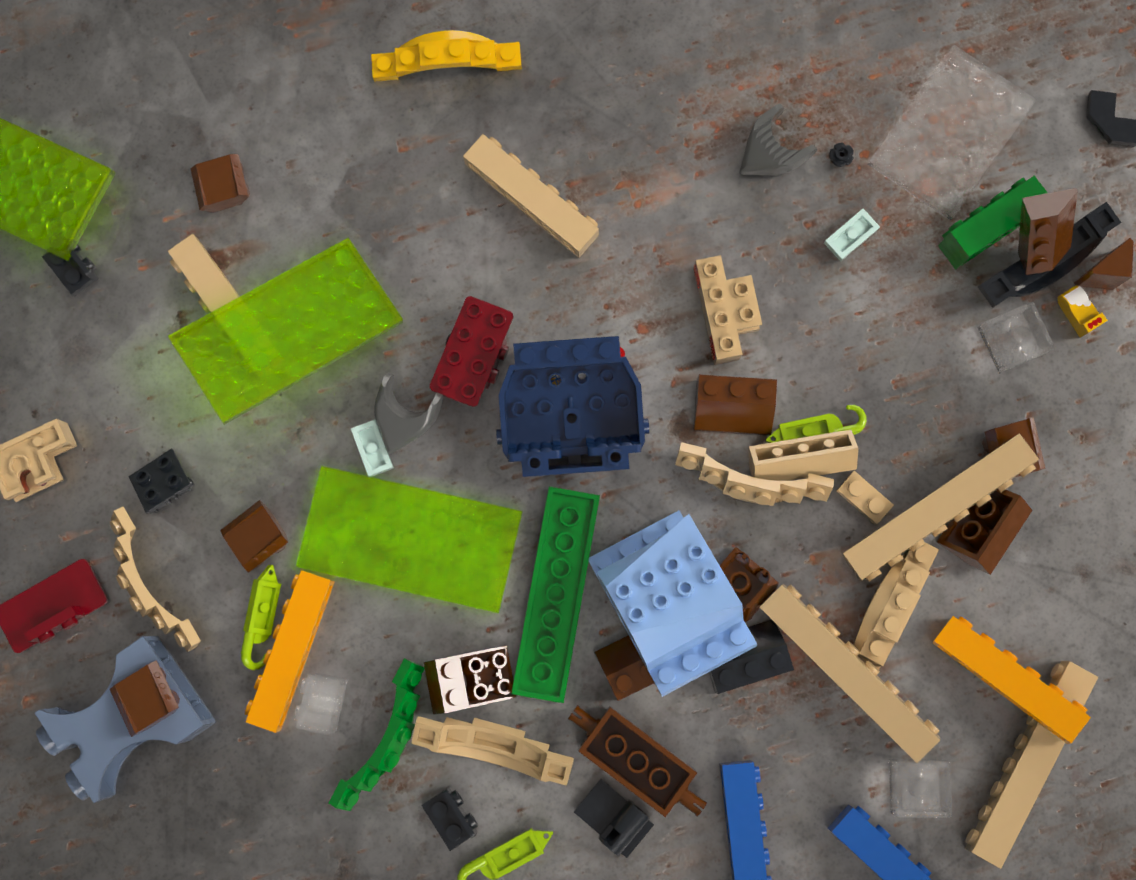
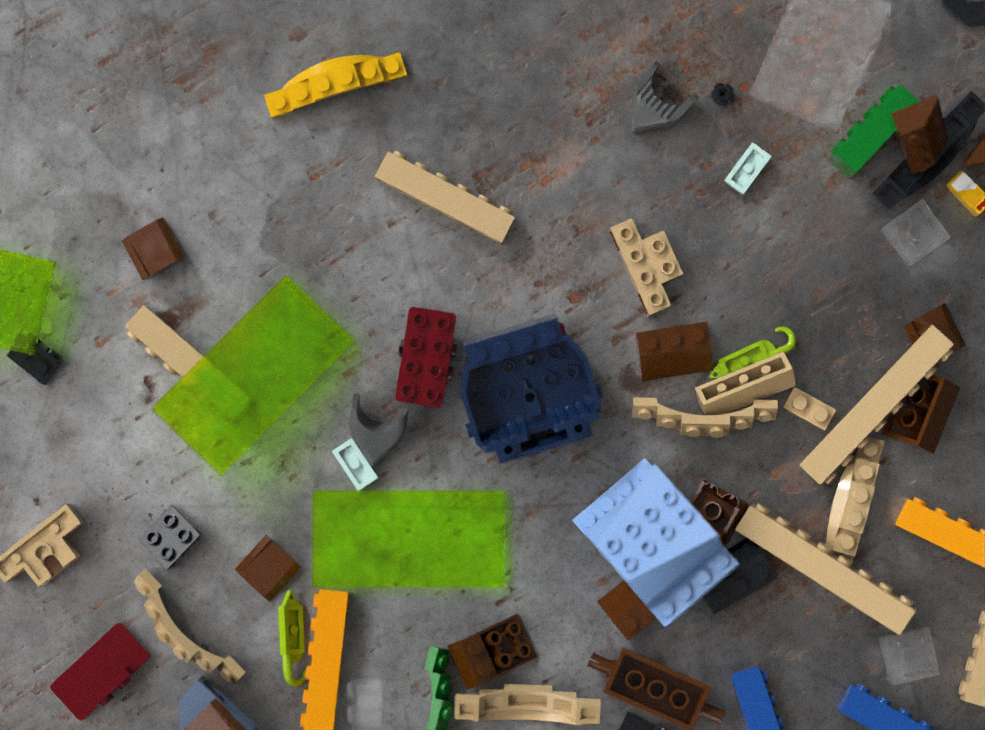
camera: 15 degrees left, 5 degrees up
green plate [512,486,600,703] -> none

